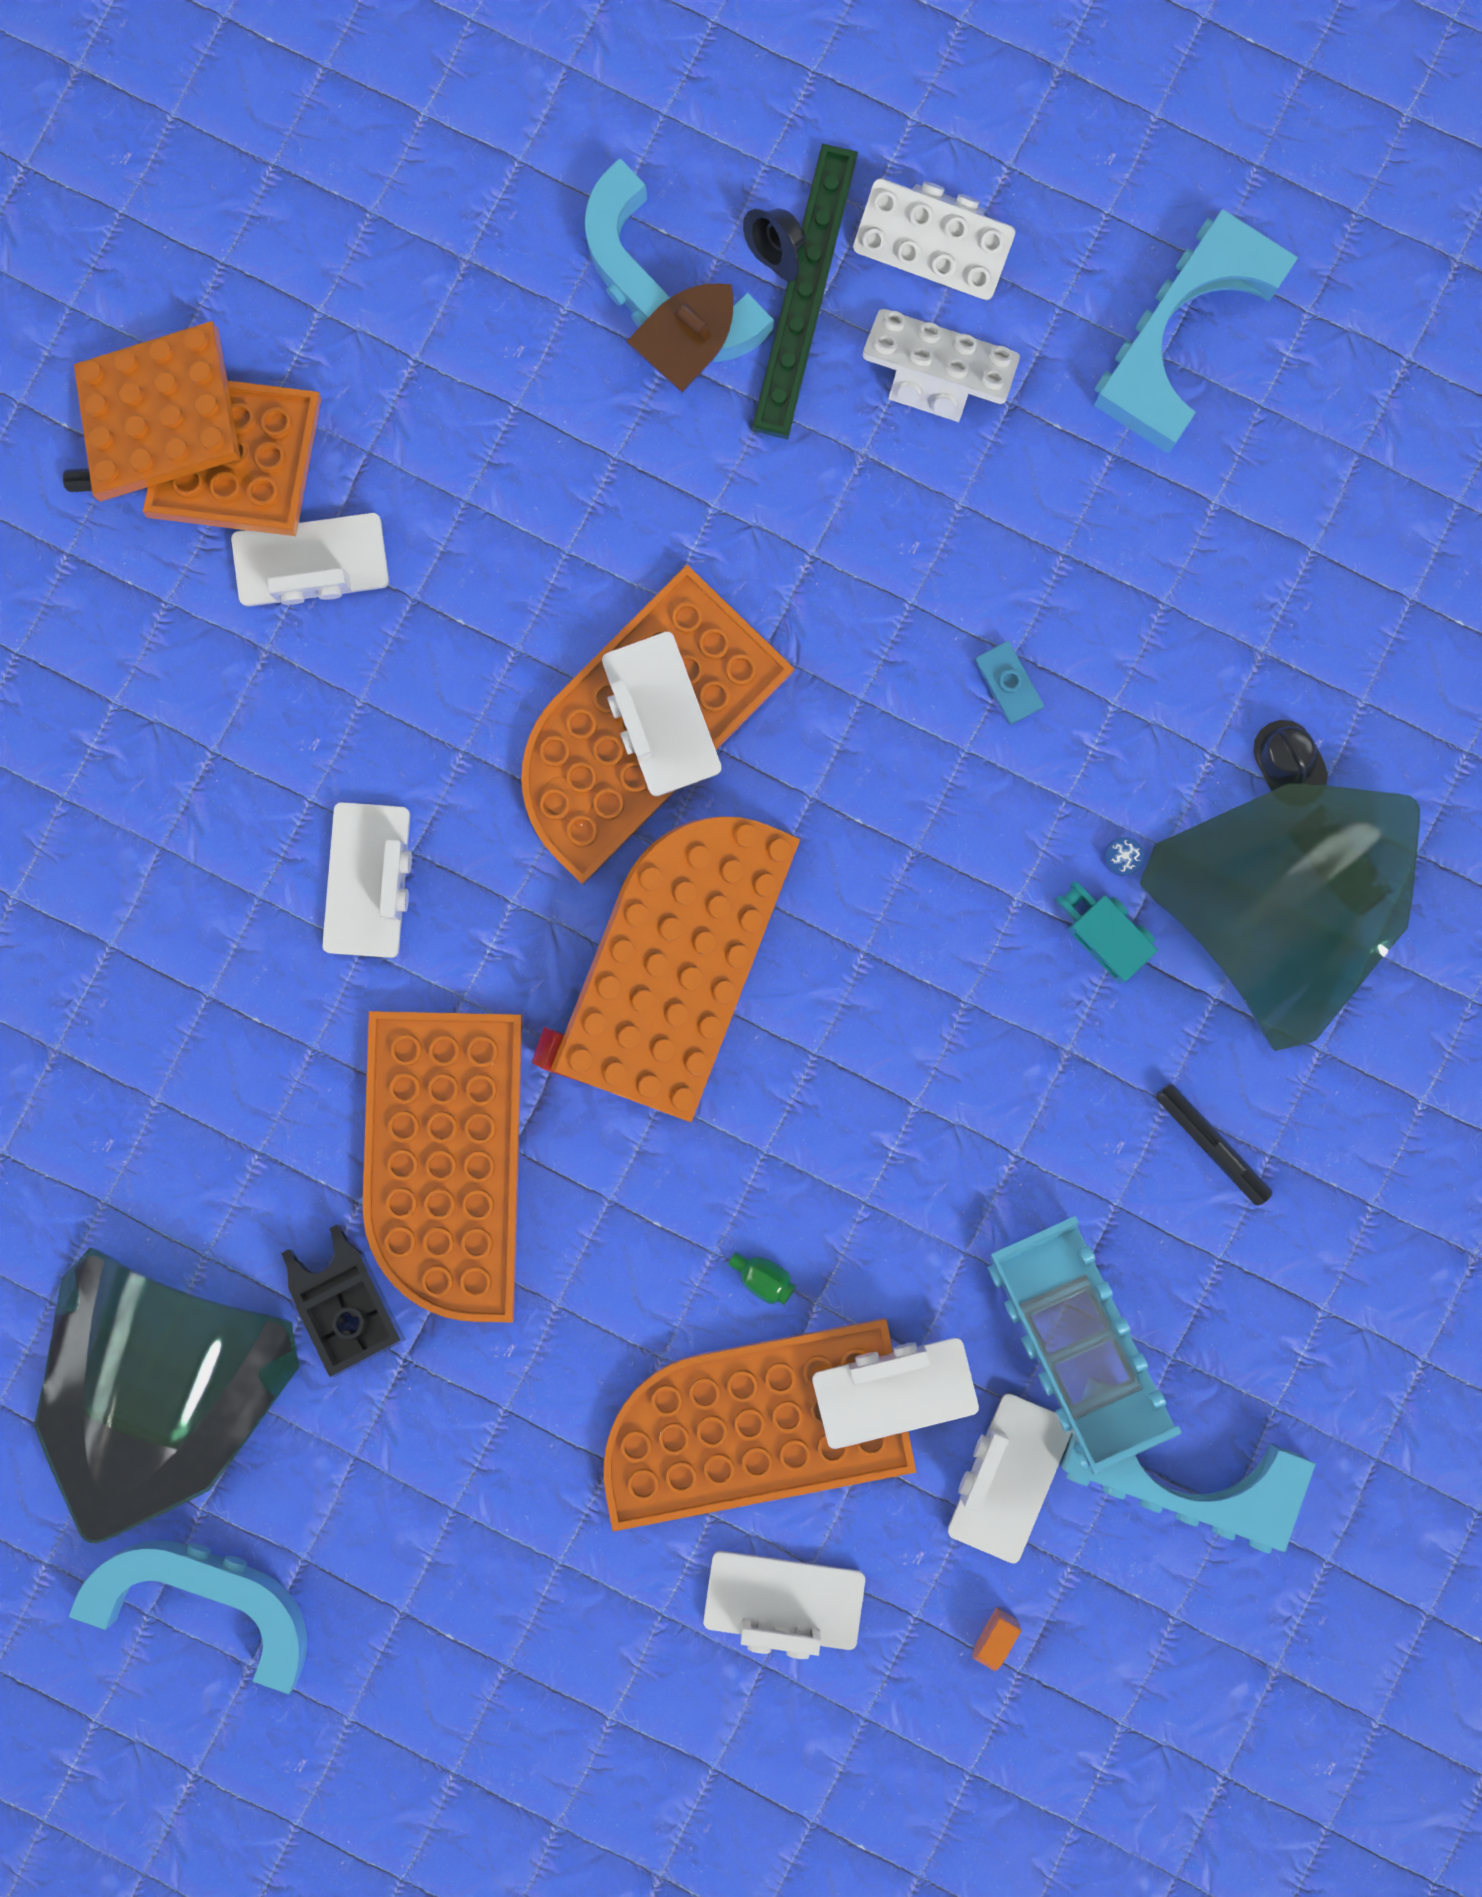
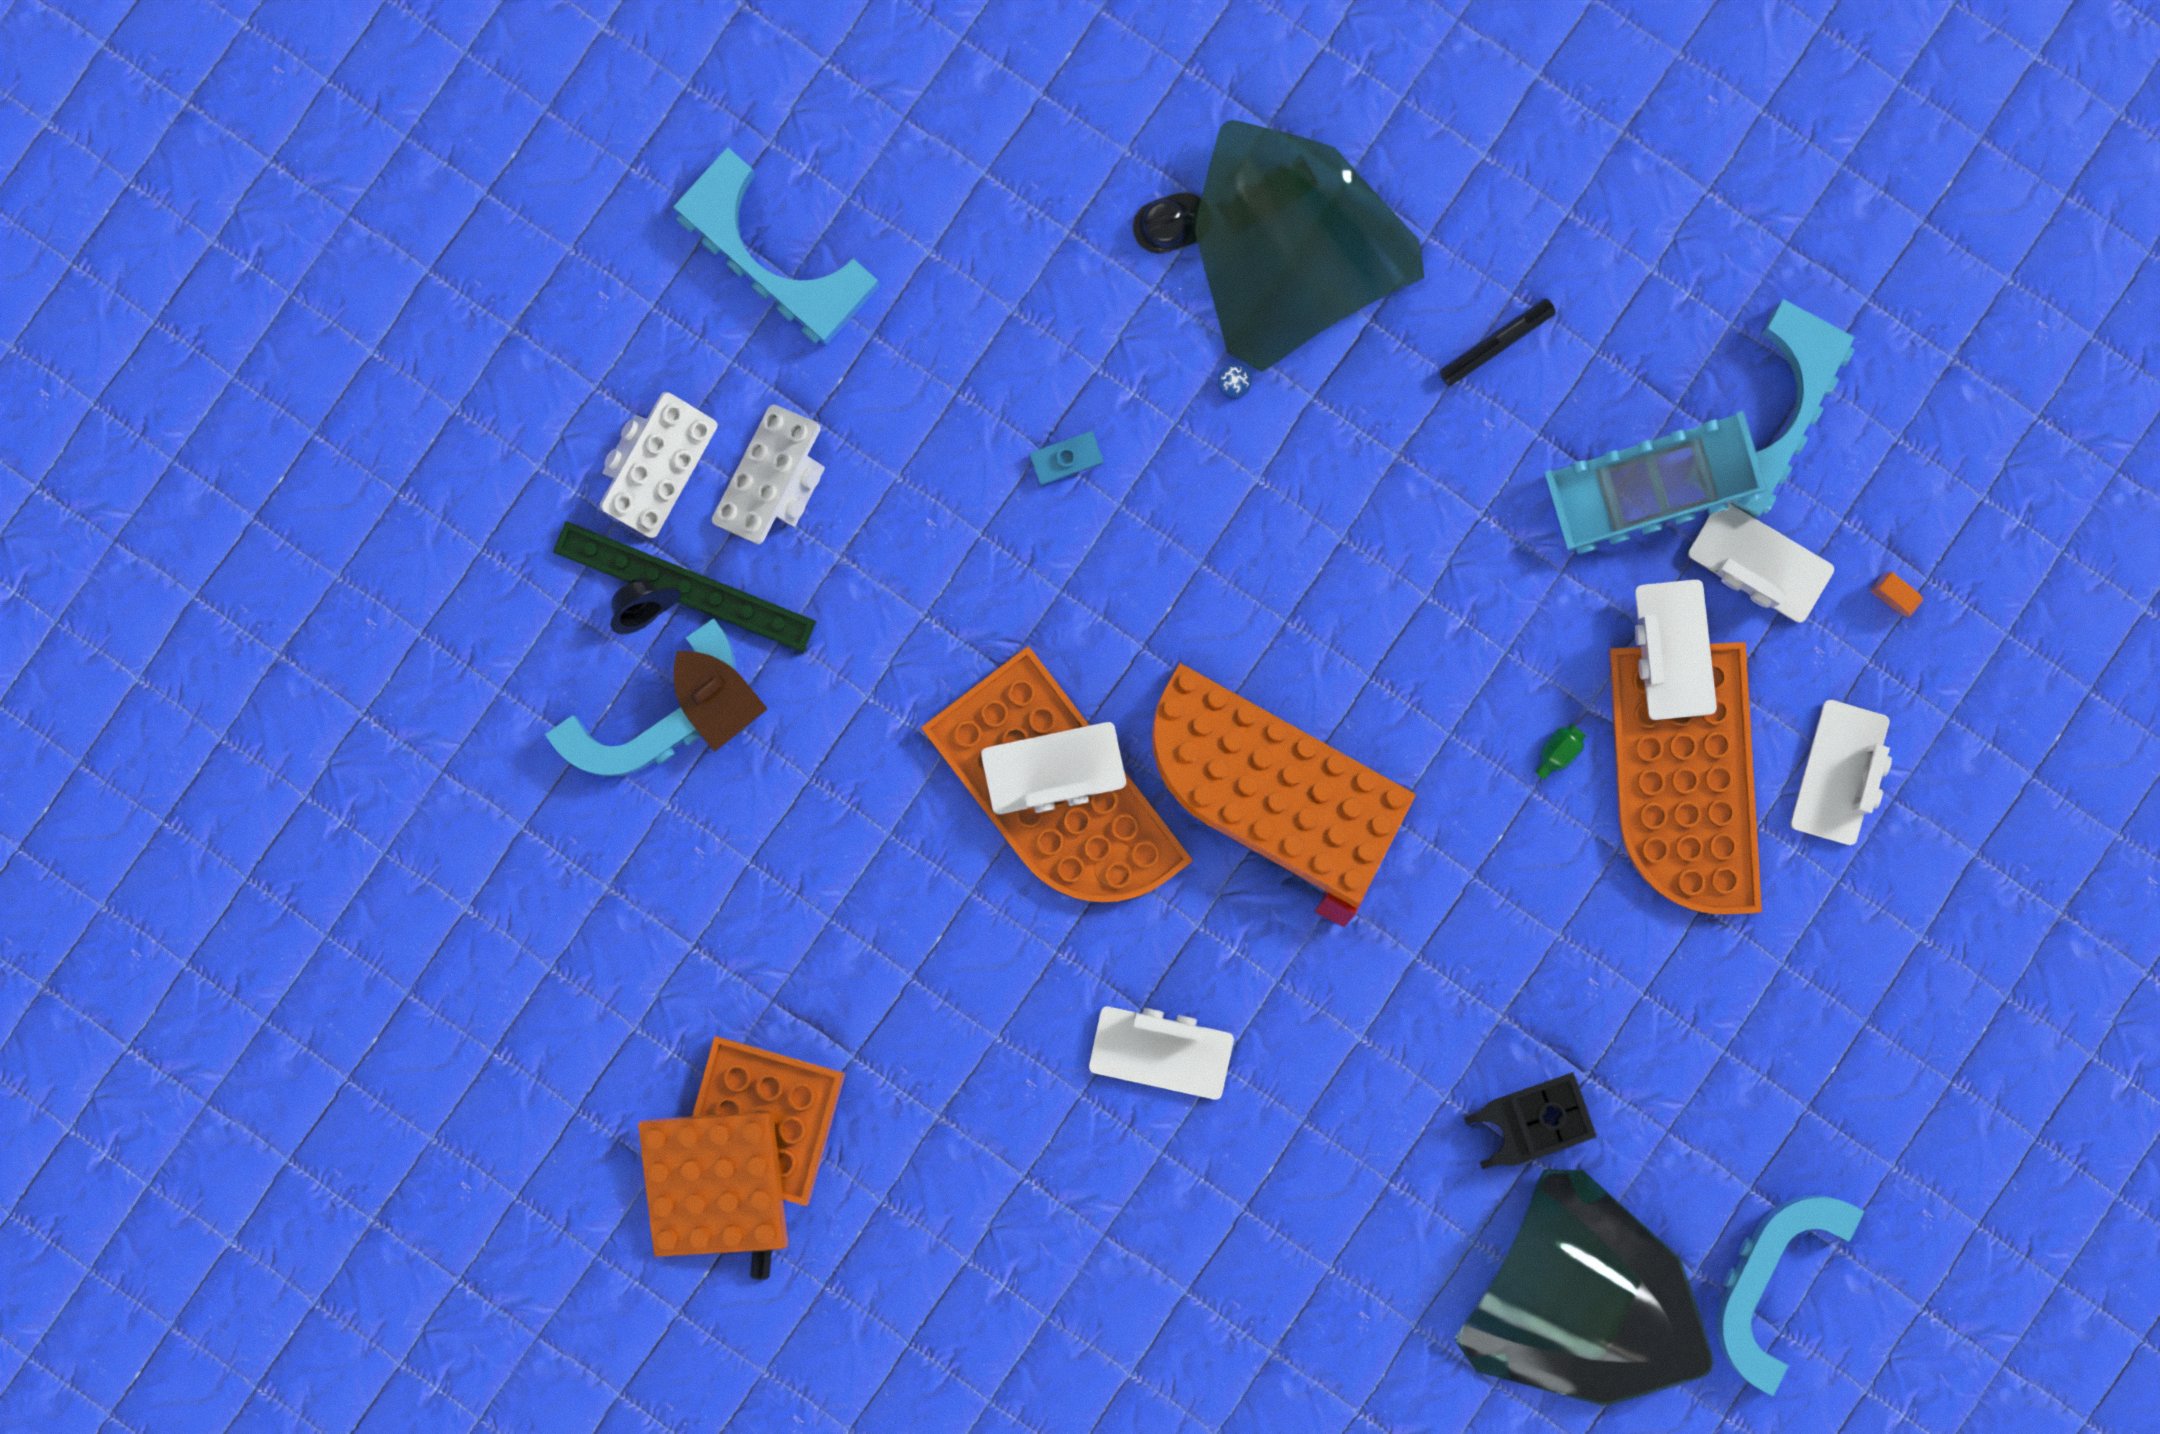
camera: 90 degrees left, 0 degrees up
white bracket [231,513,389,607] -> none
orange plate [363,1011,523,1323] -> none
teal brick [1055,881,1159,984] -> none

